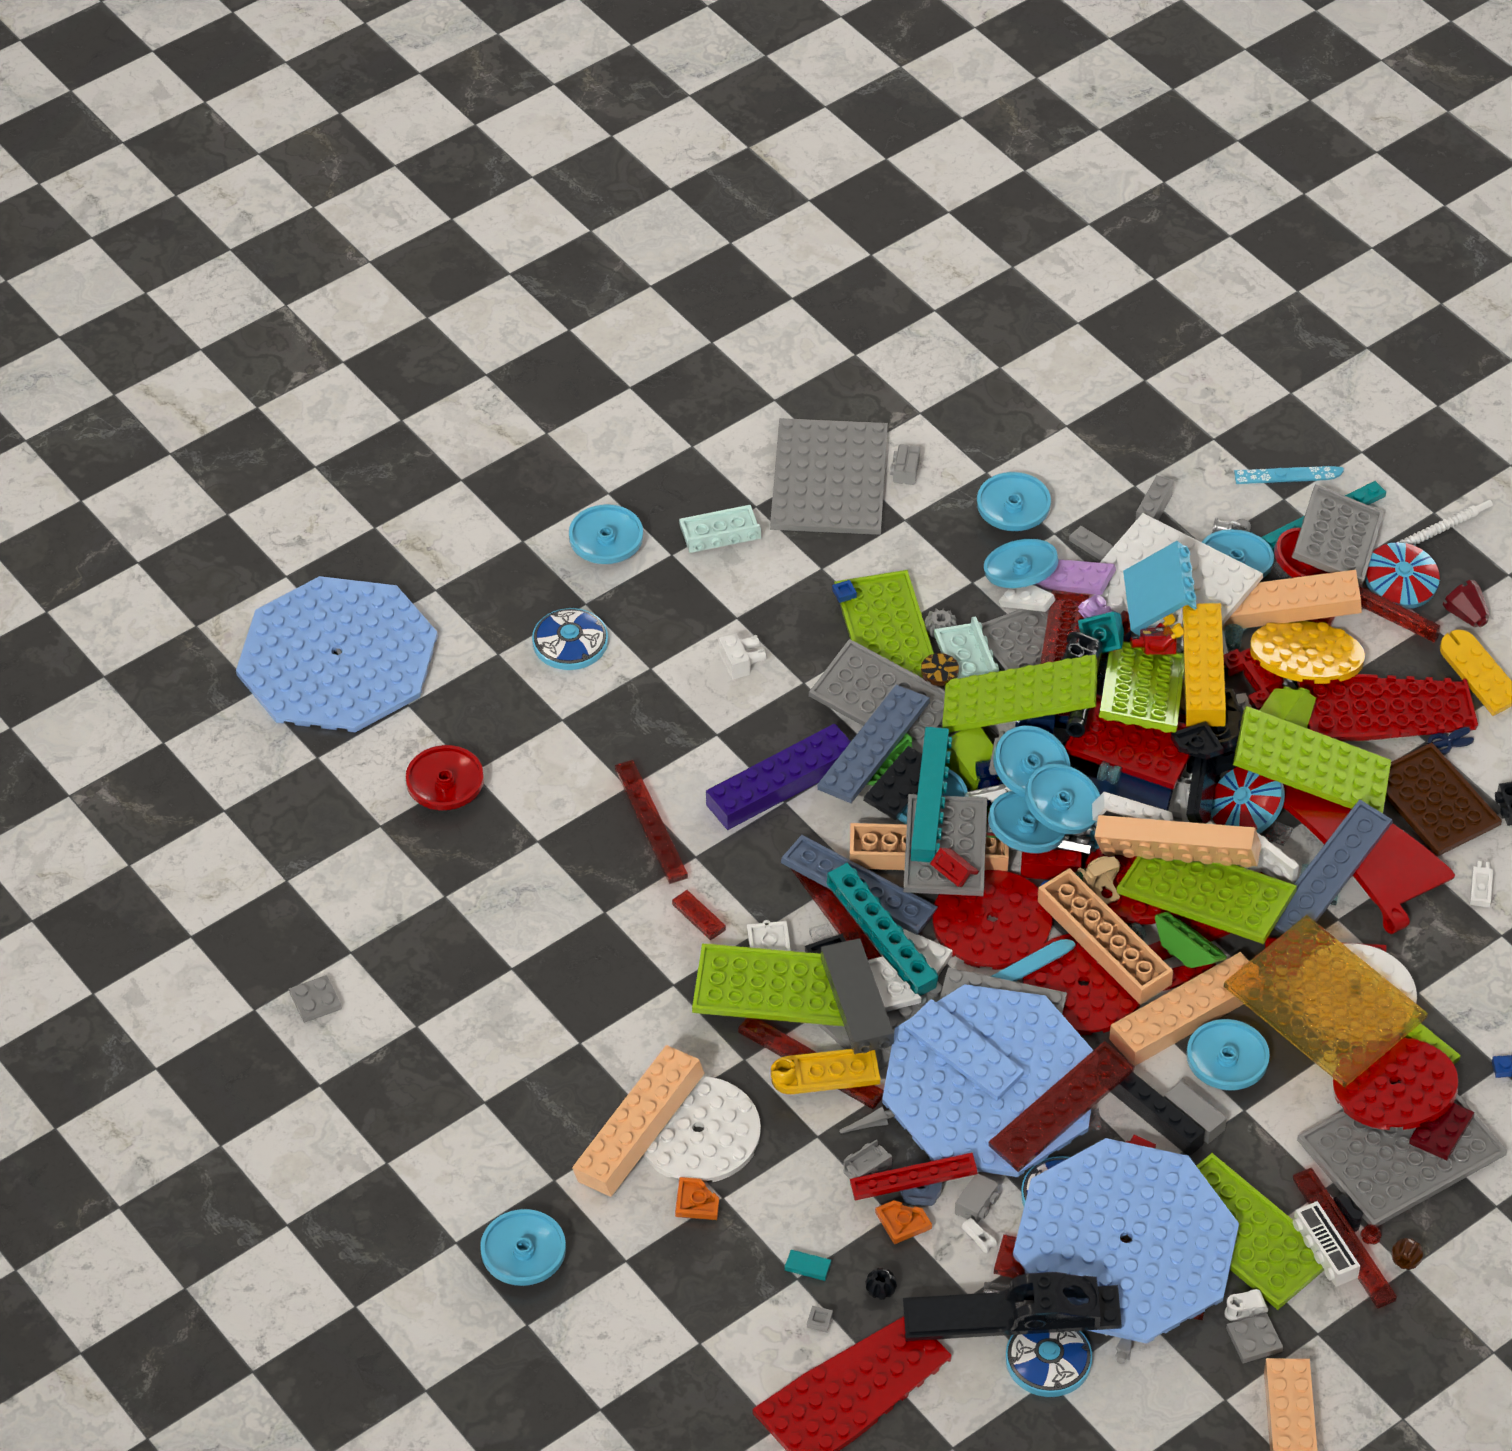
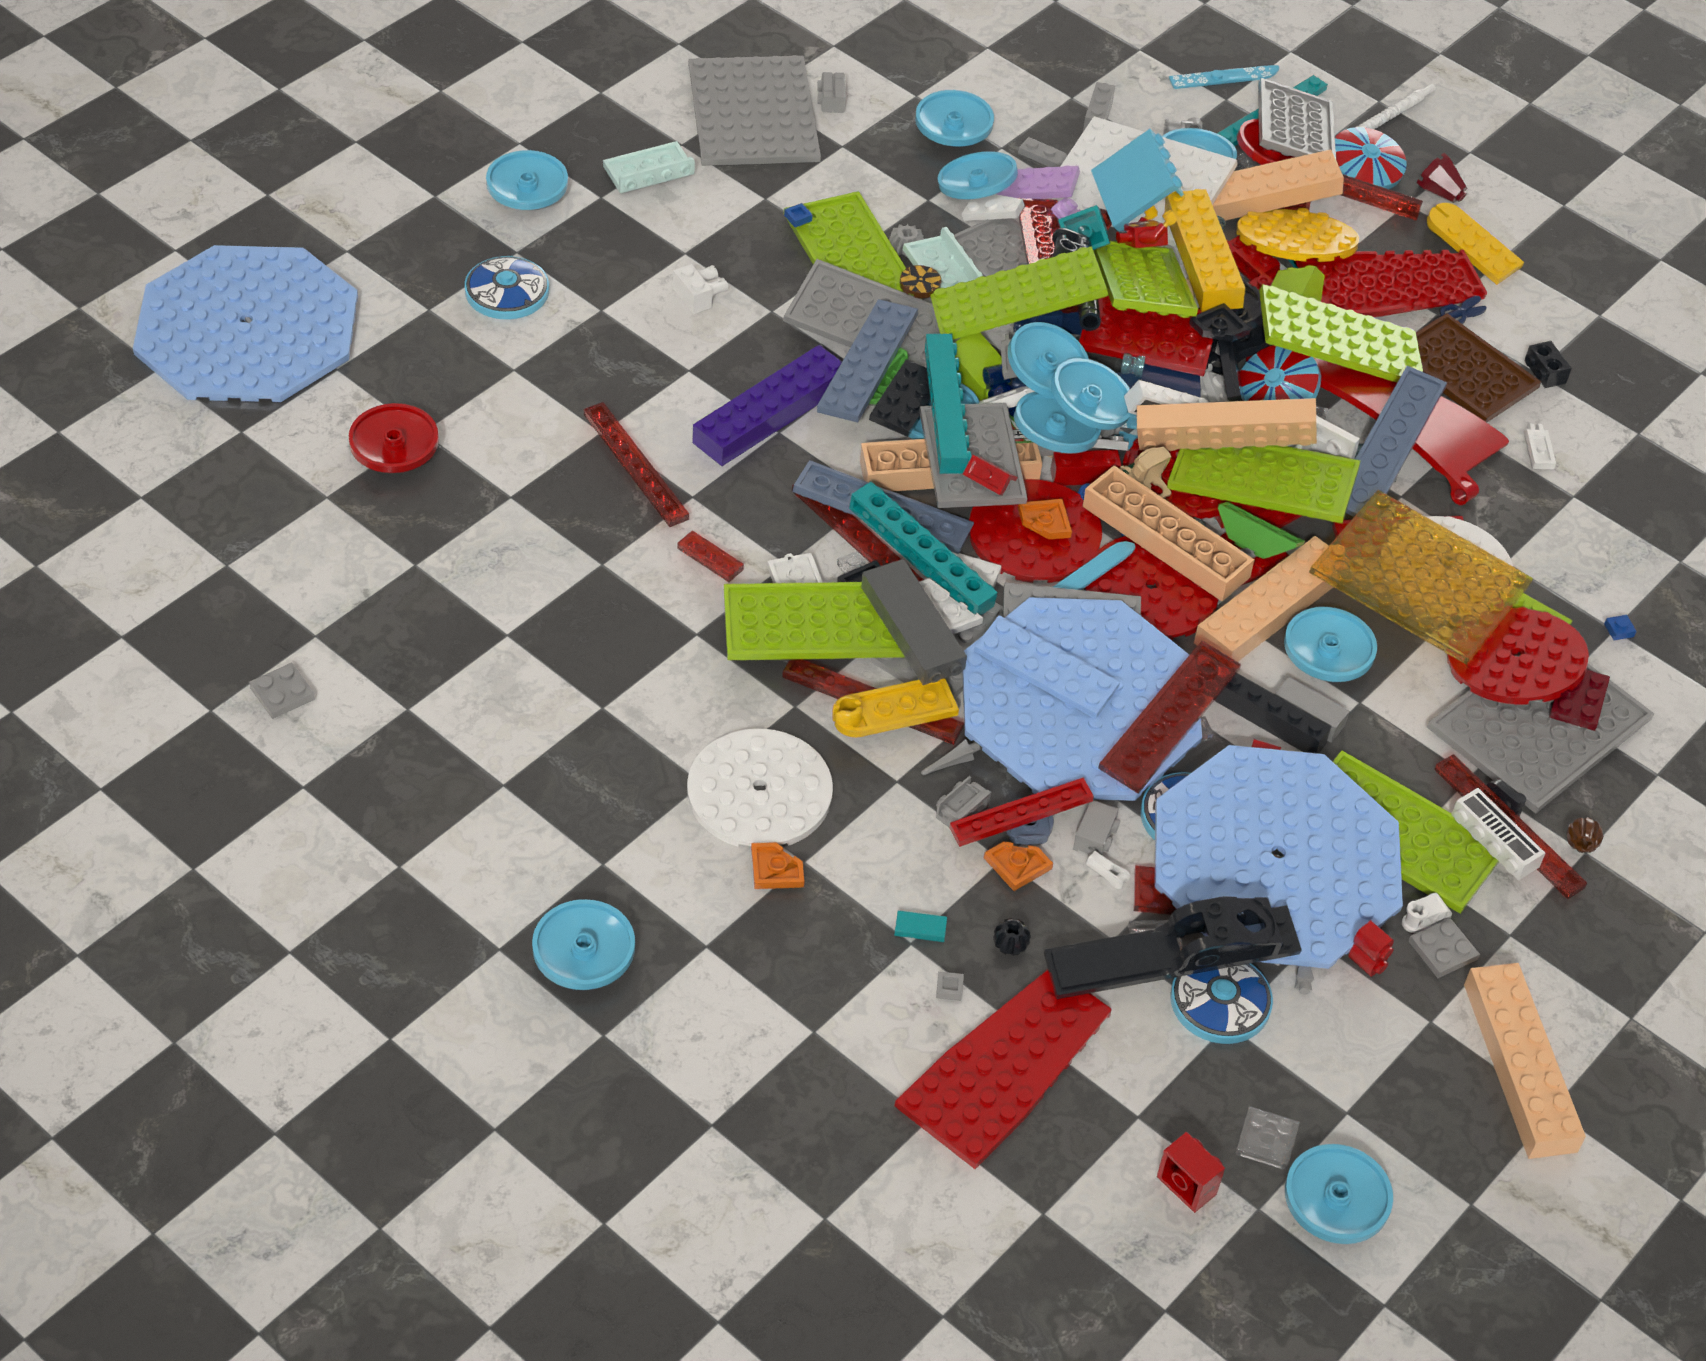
camera: 15 degrees left, 0 degrees up
light nougat brick [572,1045,704,1197] -> none
clear red plate [1360,1225,1382,1245] -> none
none -> orange plate [1018,499,1072,539]
none -> red brick [1348,920,1394,977]

